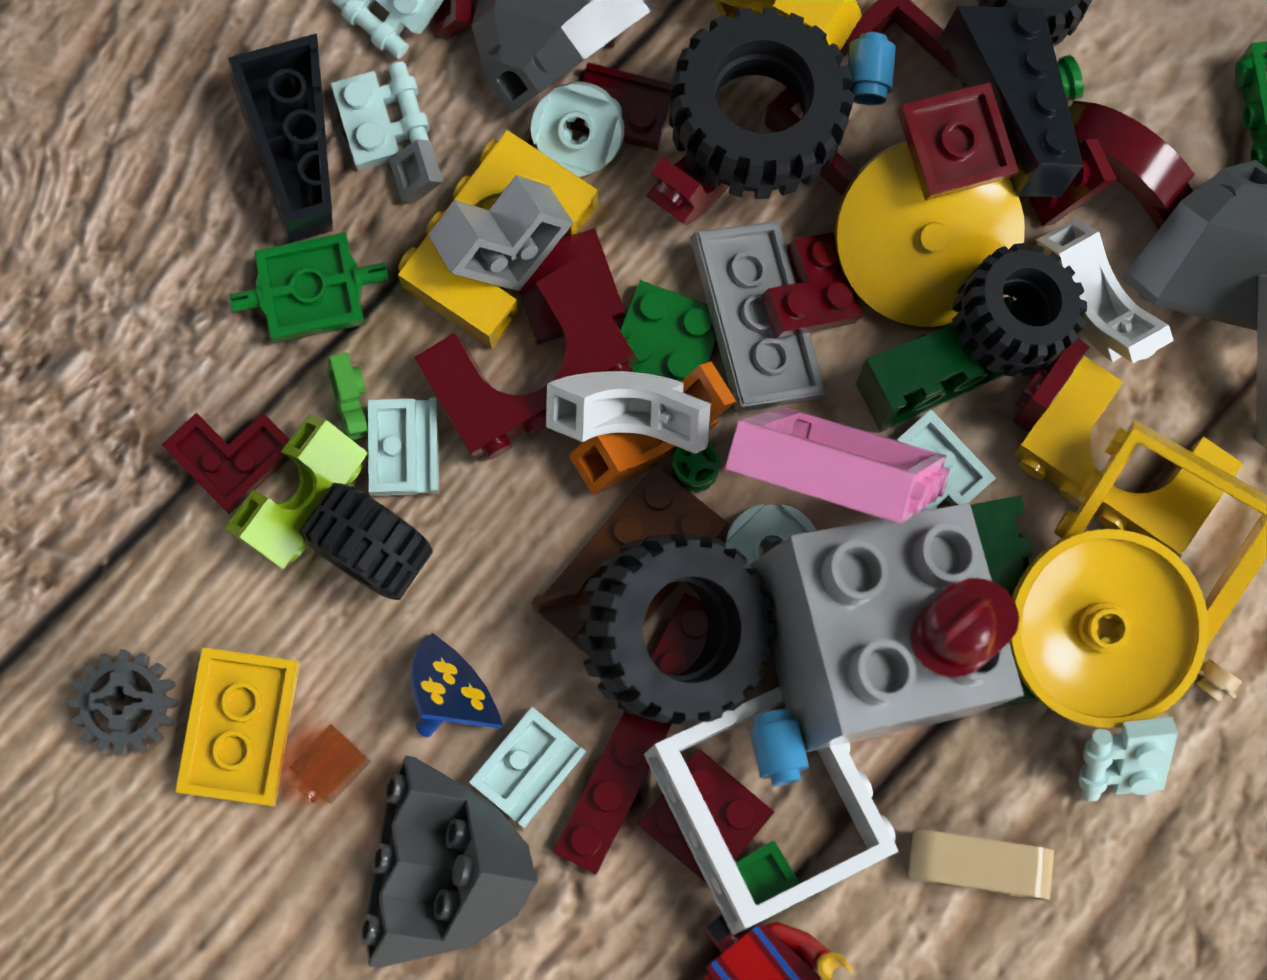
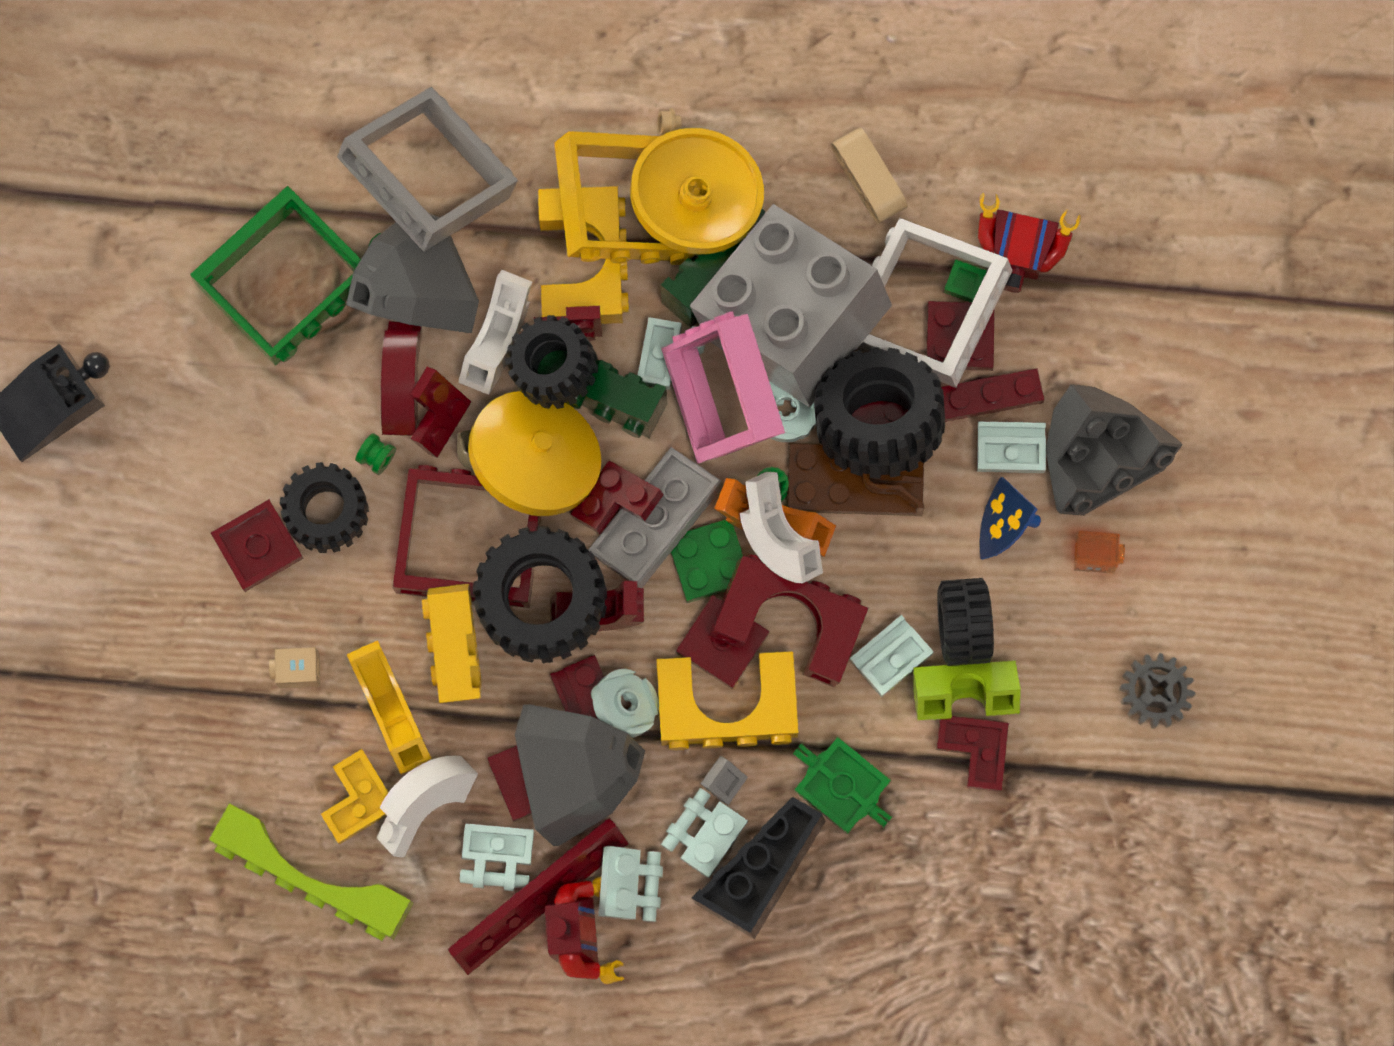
camera: 125 degrees left, 0 degrees up
yellow plate [175,647,300,807] -> none
bright green plate [327,352,368,441] -> none
light grey brick [428,175,573,291] -> none
dark azure brick [750,709,809,786] -> none
dark azure brick [848,32,896,106] -> none
dark red plate [897,82,1019,201] -> none
dark red piece [910,578,1020,678] -> none
black wedge [938,6,1083,197] -> none
light aqua plate [1078,717,1178,802] -> none

